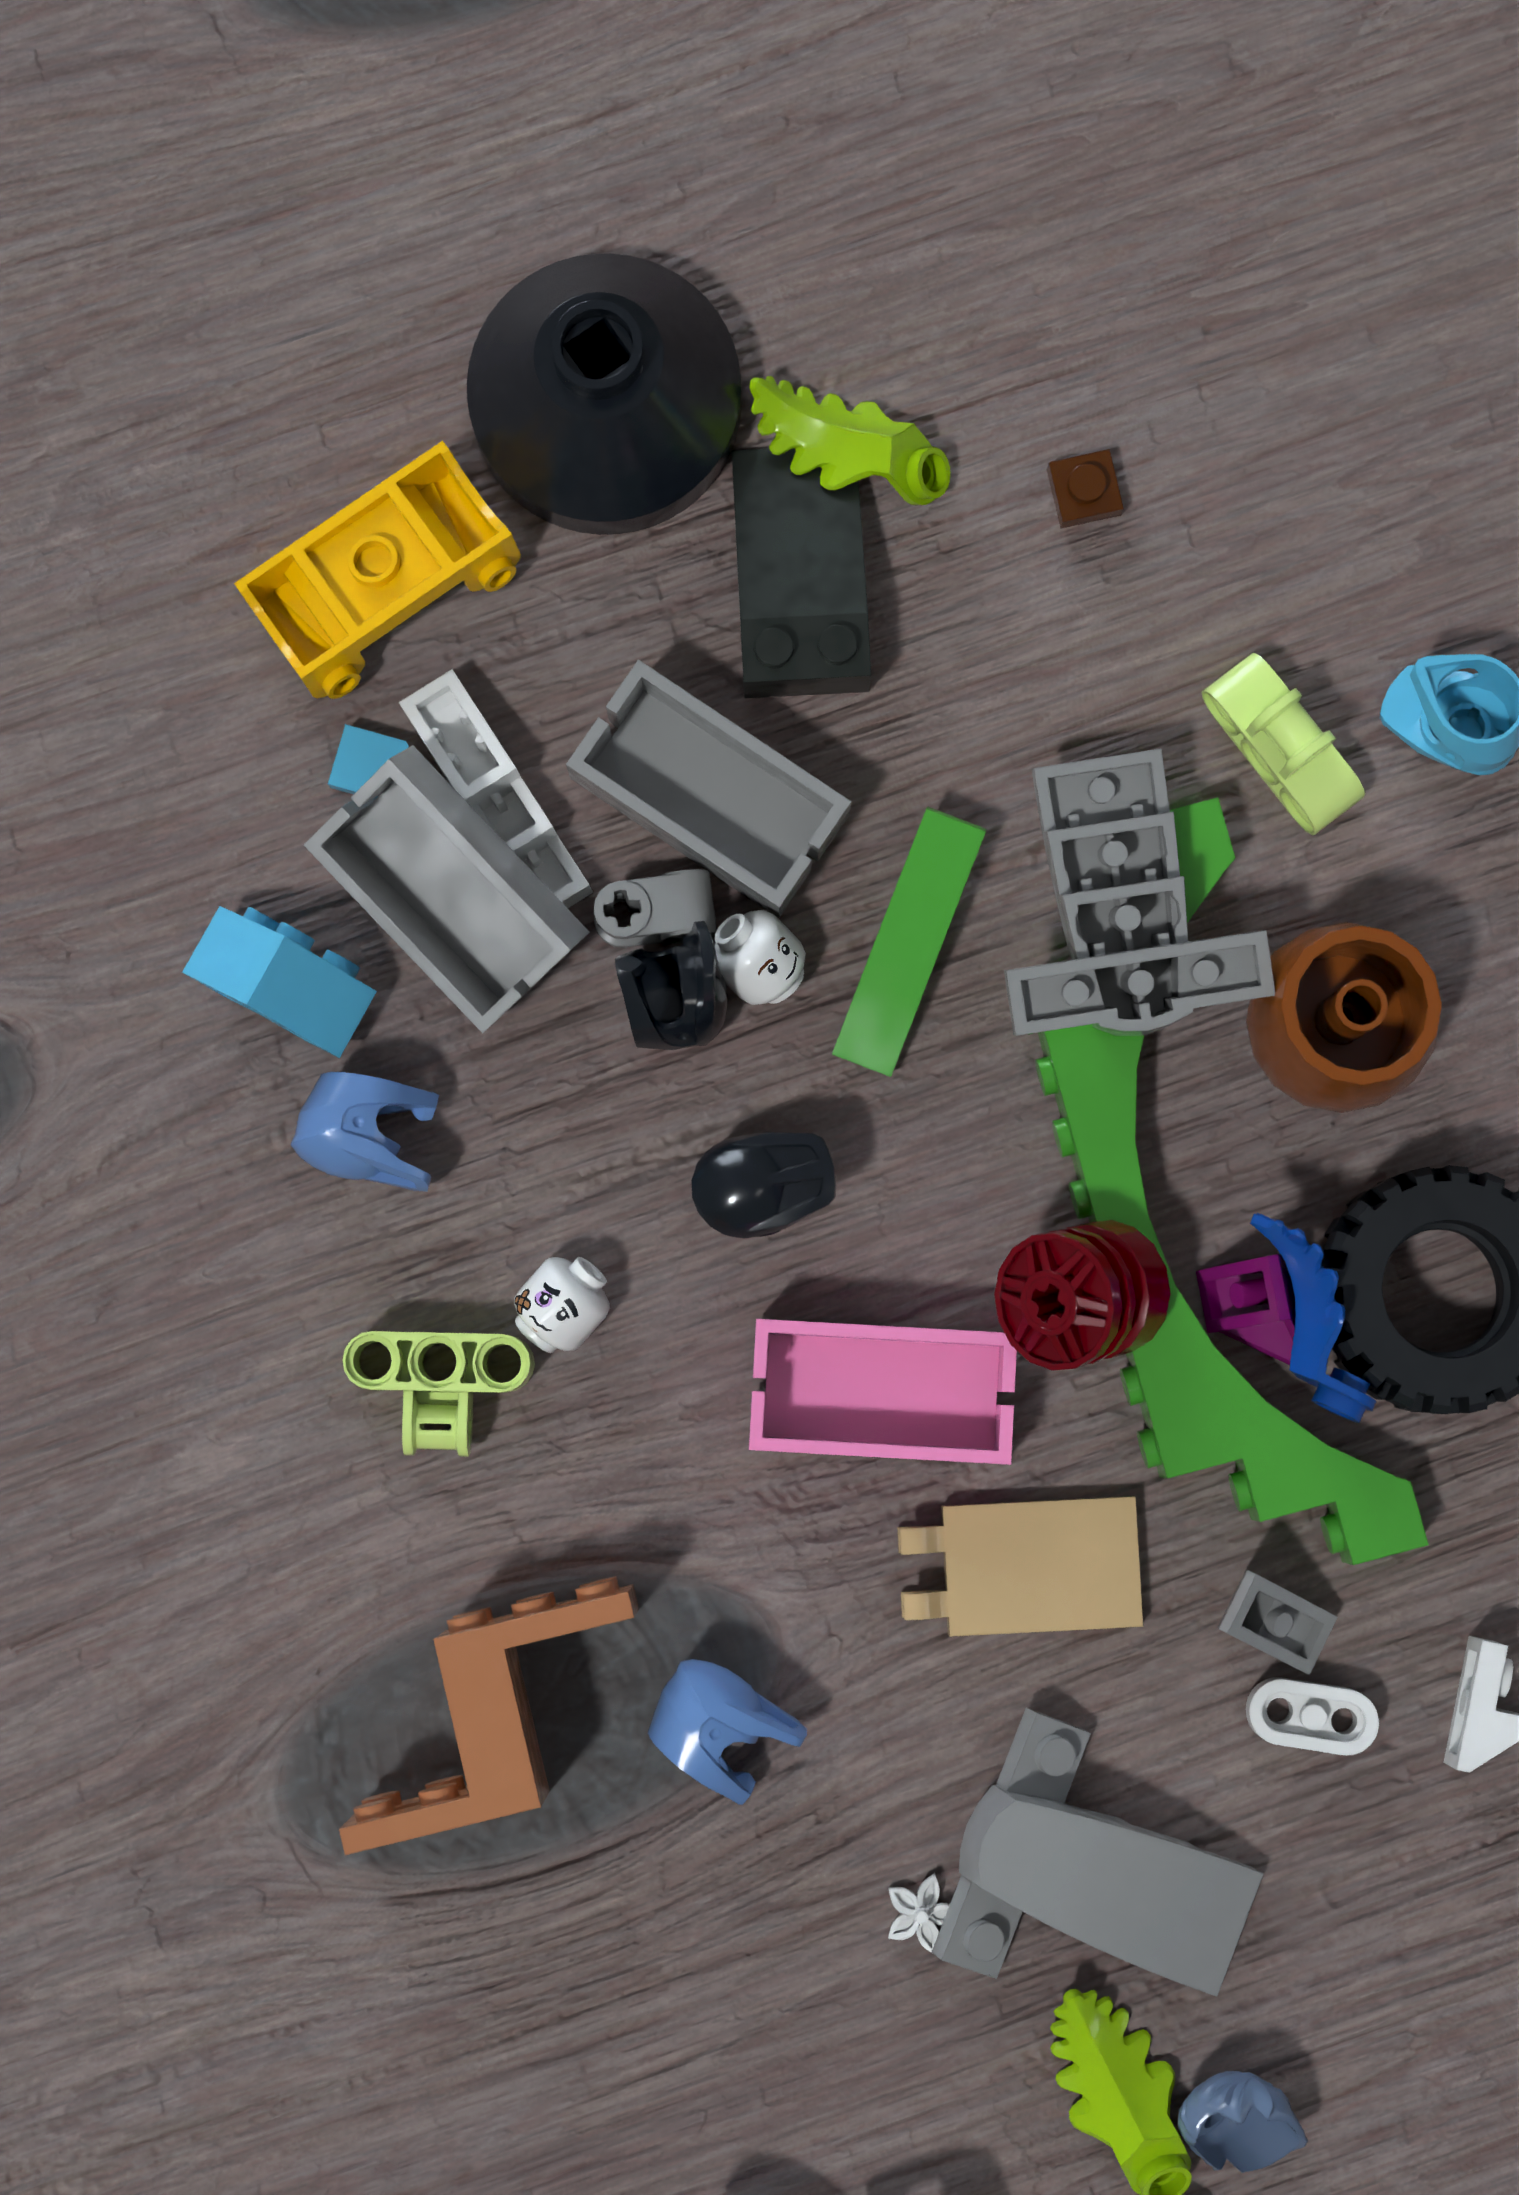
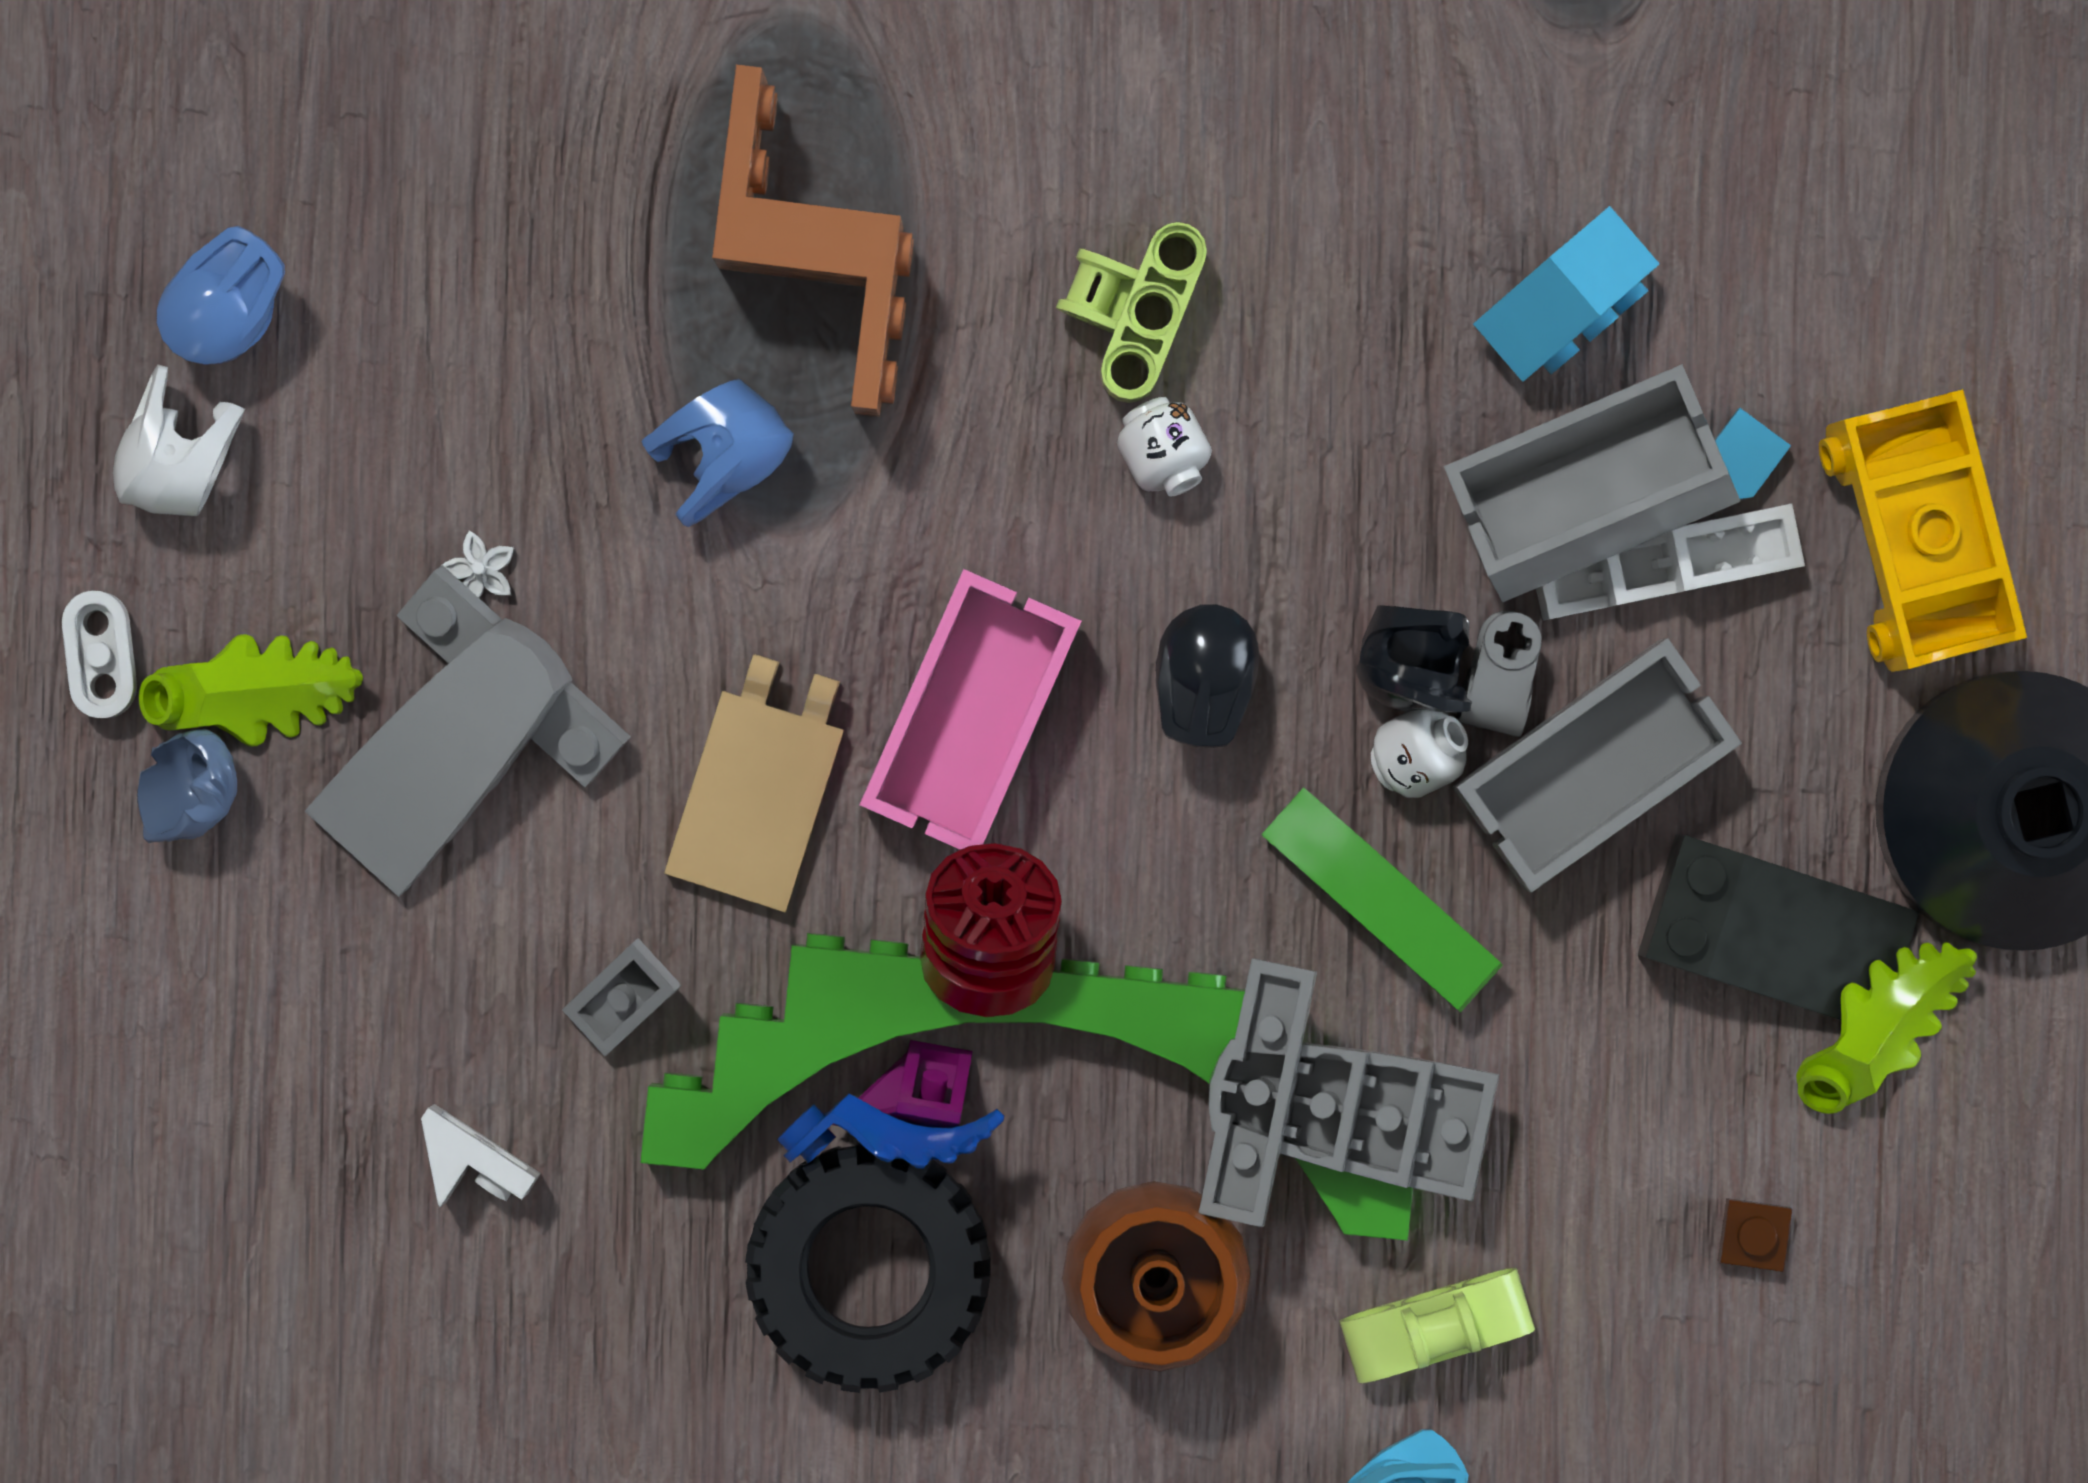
camera: 105 degrees right, 5 degrees up
medium blue helmet [290,1072,439,1192] -> none
white plate [1246,1677,1379,1756] -> none

